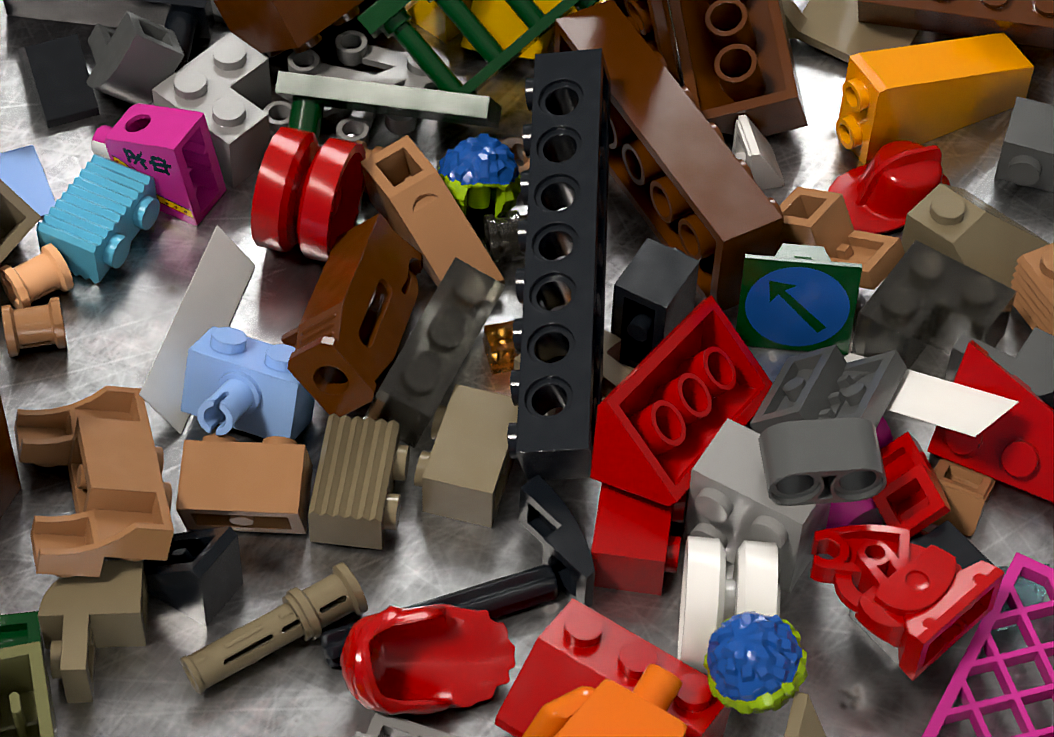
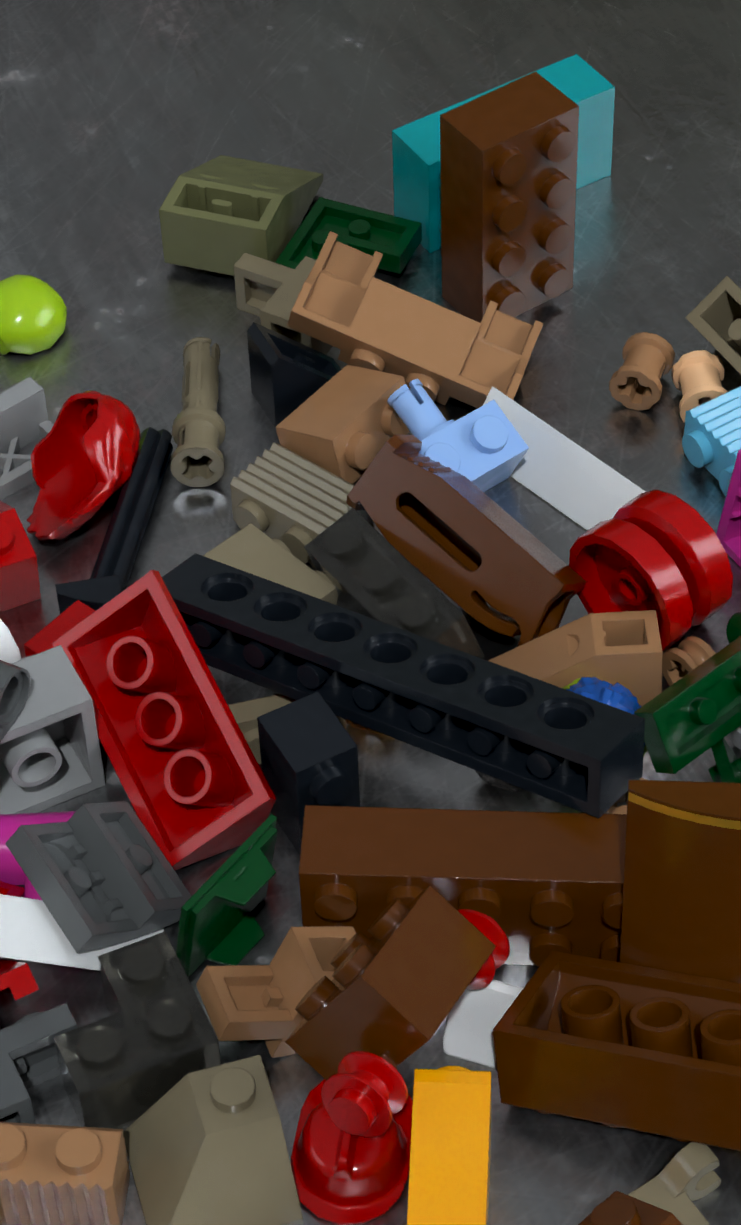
camera: 125 degrees right, 5 degrees down
none -> reddish brown brick [285,885,510,1137]

